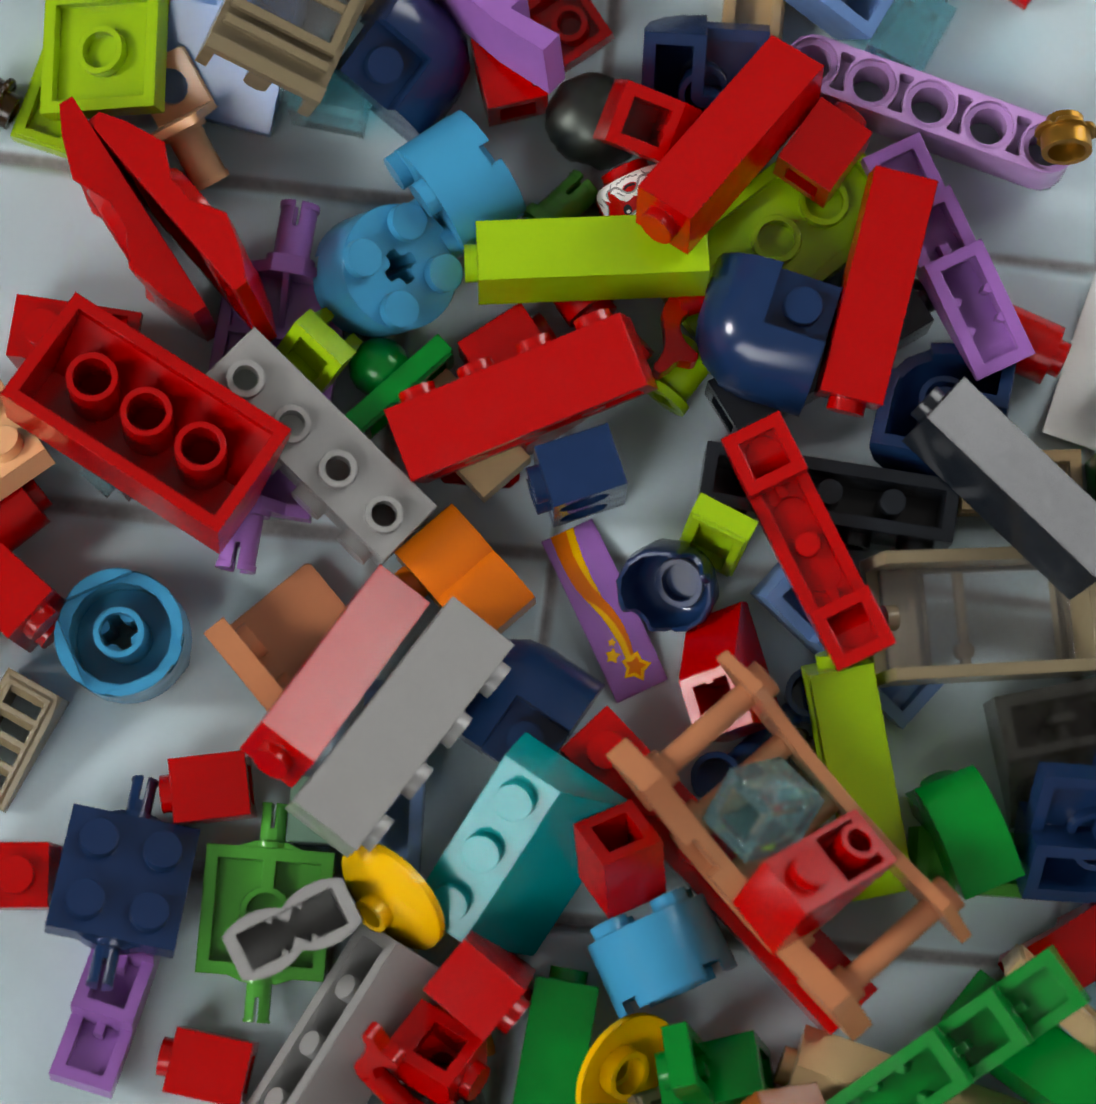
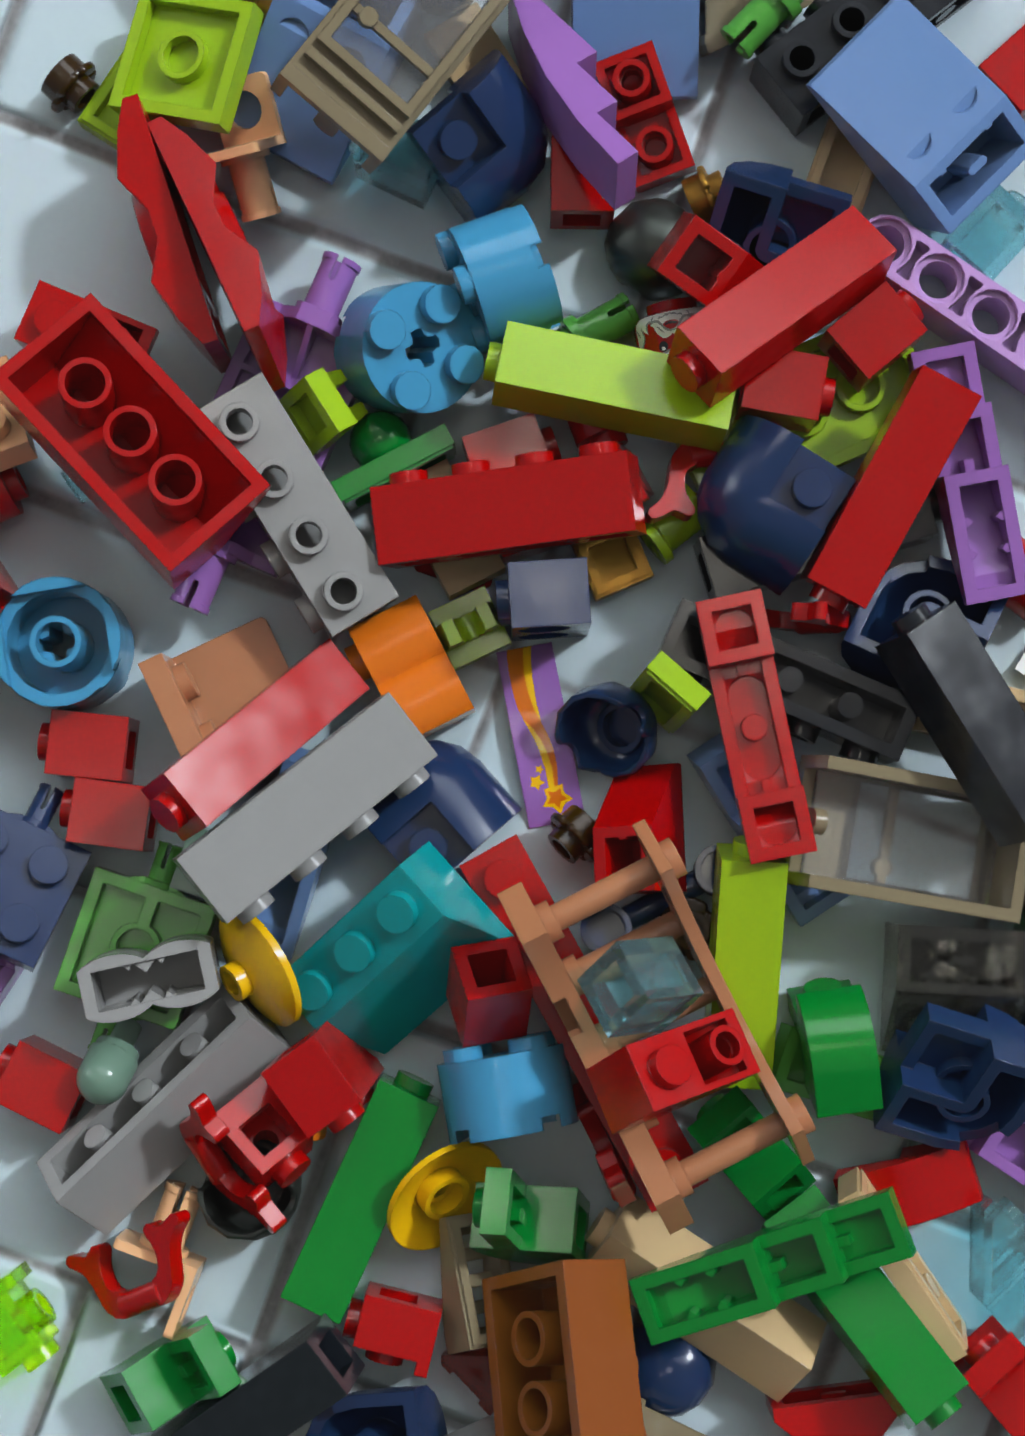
camera: 15 degrees right, 5 degrees up
none -> red brick [37,709,140,783]
none -> sand green cylinder [76,1019,142,1105]
none -> lime tile [427,585,512,671]
none -> dark brown plate [548,805,595,864]
none -> pearl gold tile [571,536,654,602]
none -> red helmet [573,1082,637,1208]
none -> pearl gold plate [681,166,723,224]
none -> green brick [687,1085,816,1221]
none -> red brick [734,350,836,433]
none -> red helmet [766,601,850,635]

